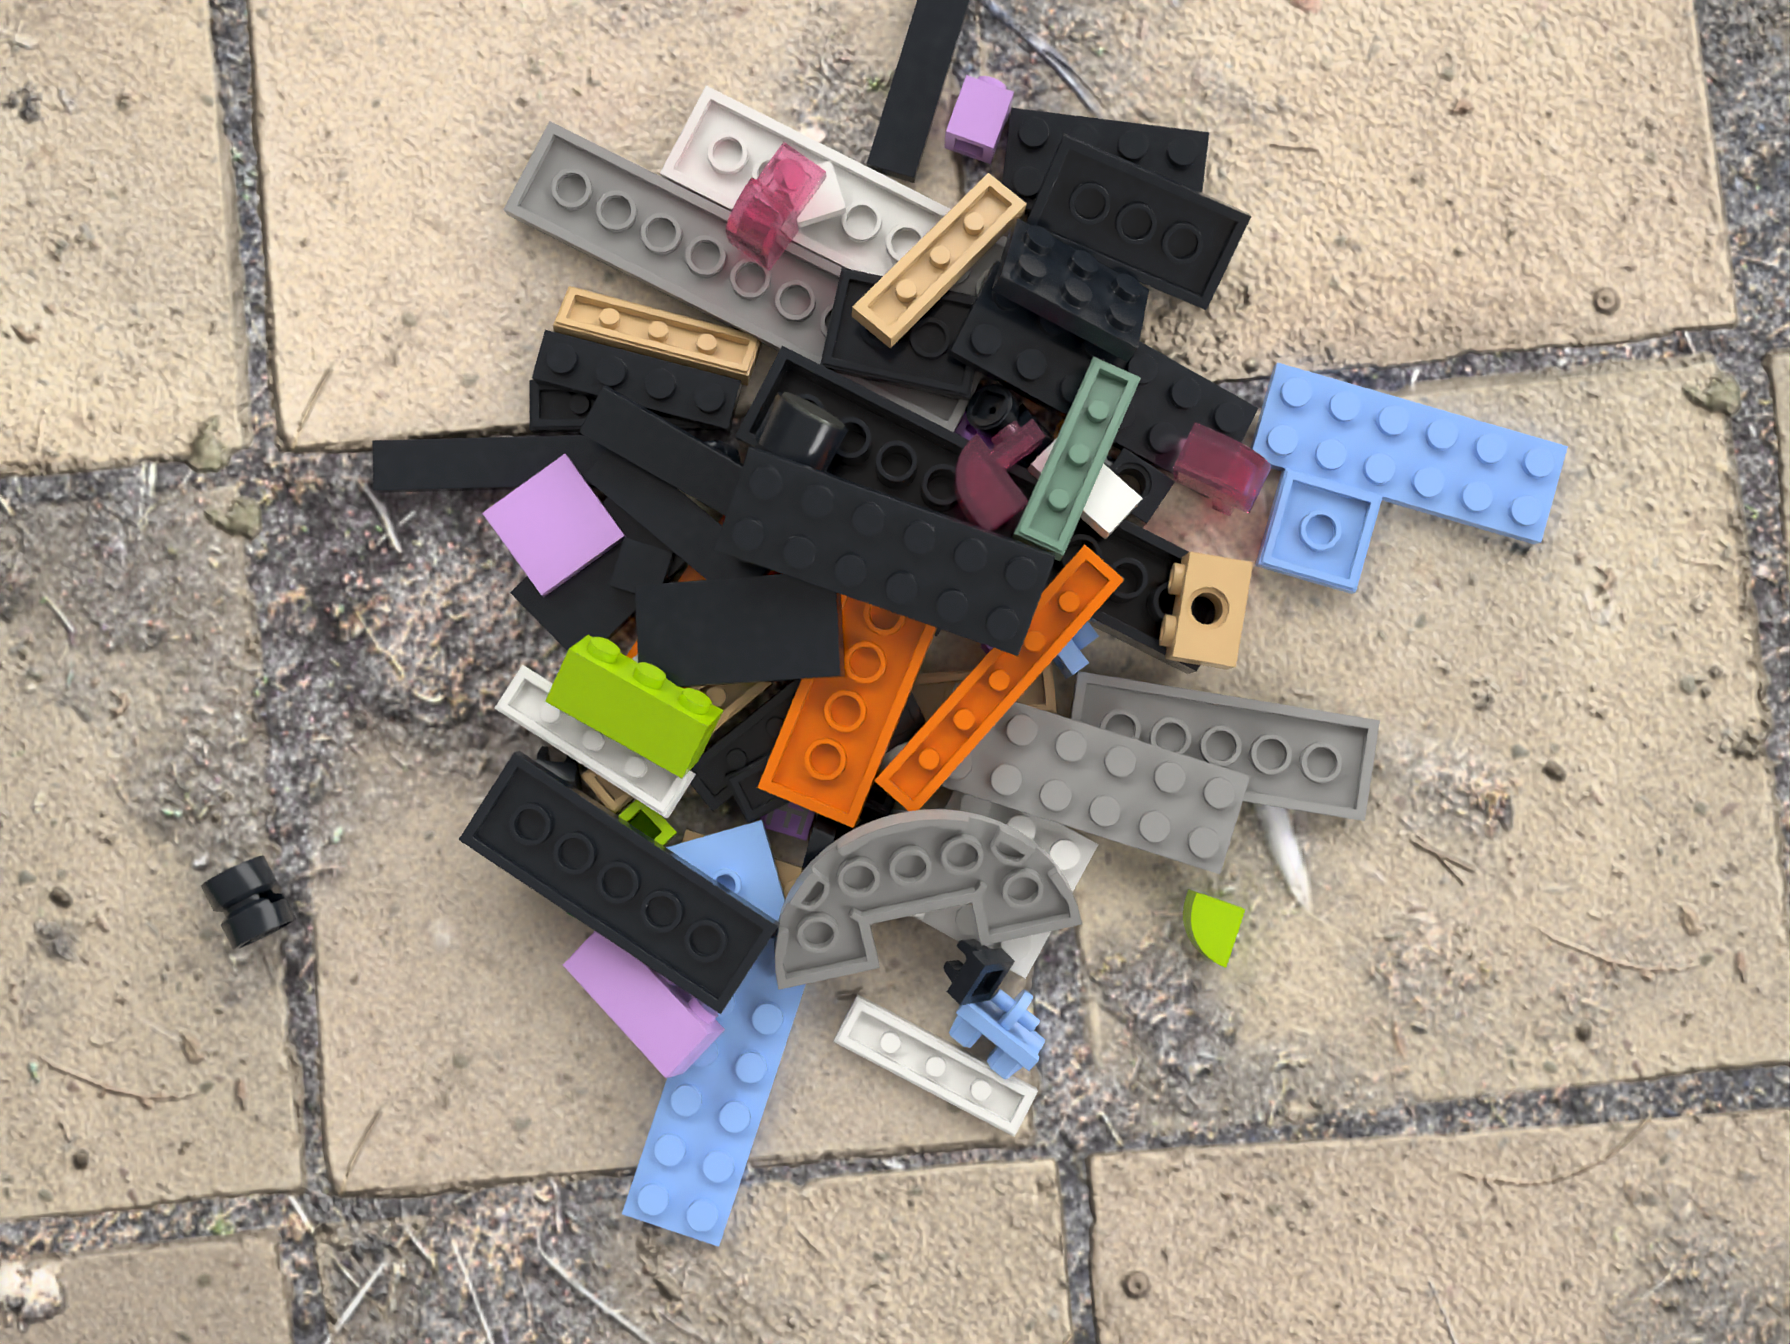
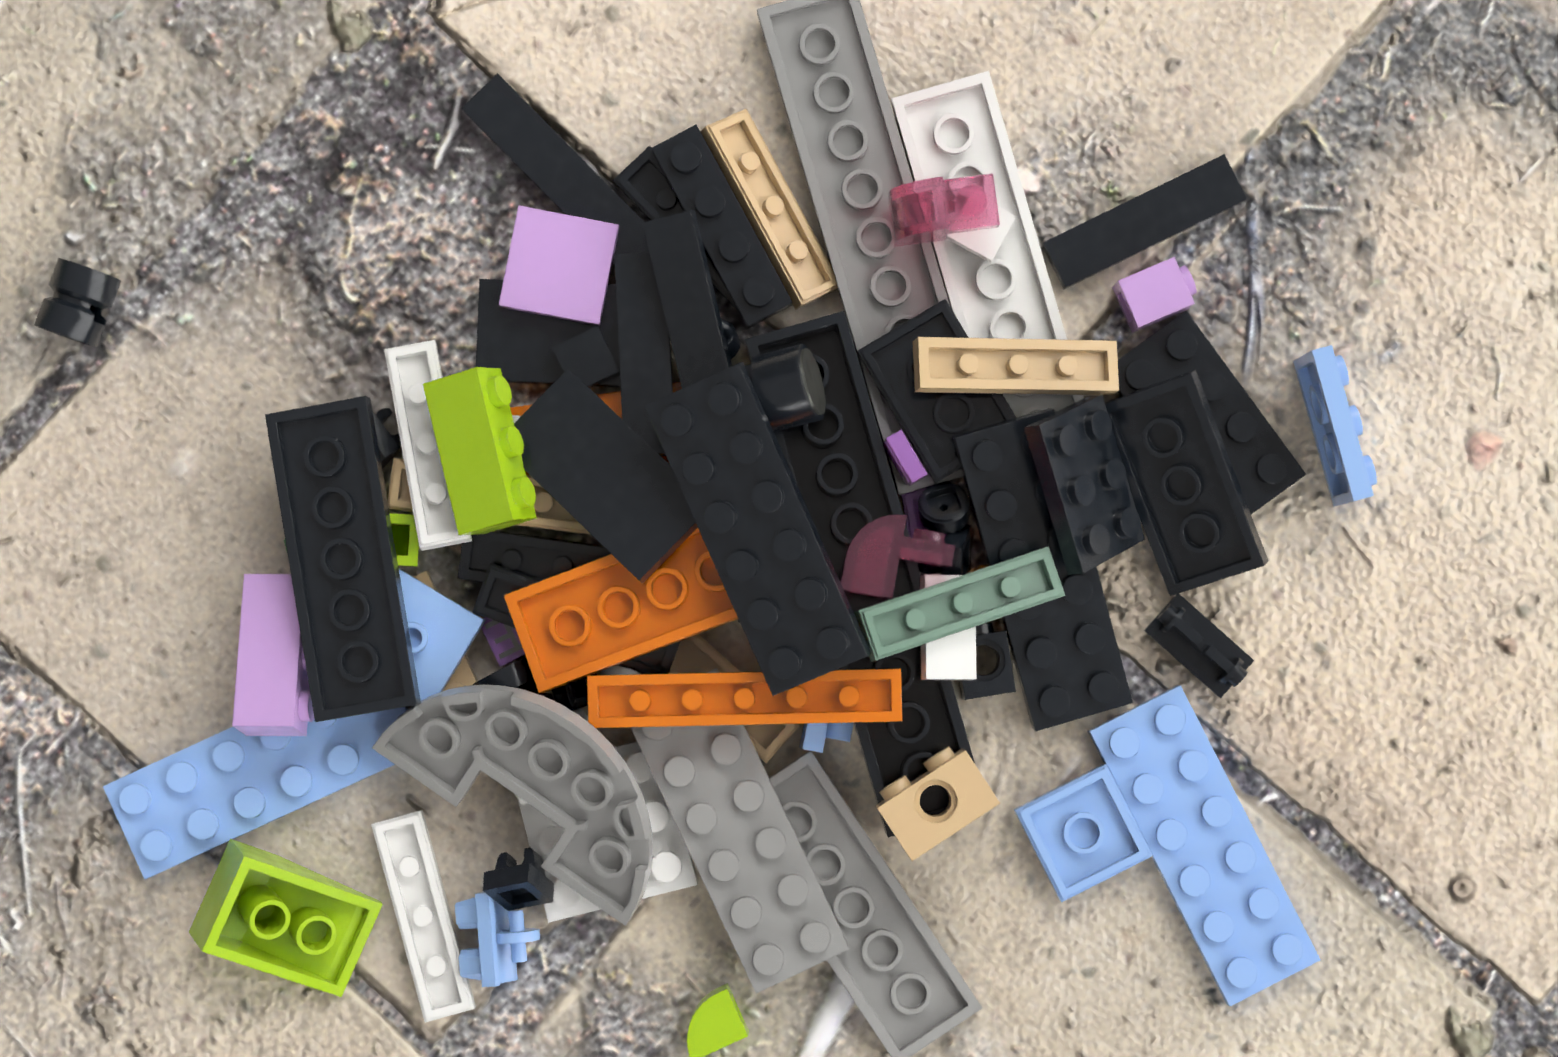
camera: 45 degrees right, 0 degrees up
clear pink brick [1173,423,1271,517] -> none
none -> lime slope [189,839,383,997]
none -> medium lavender tile [883,429,927,486]
none -> black hinge [1144,594,1254,698]
none -> light blue plate [1293,345,1377,507]

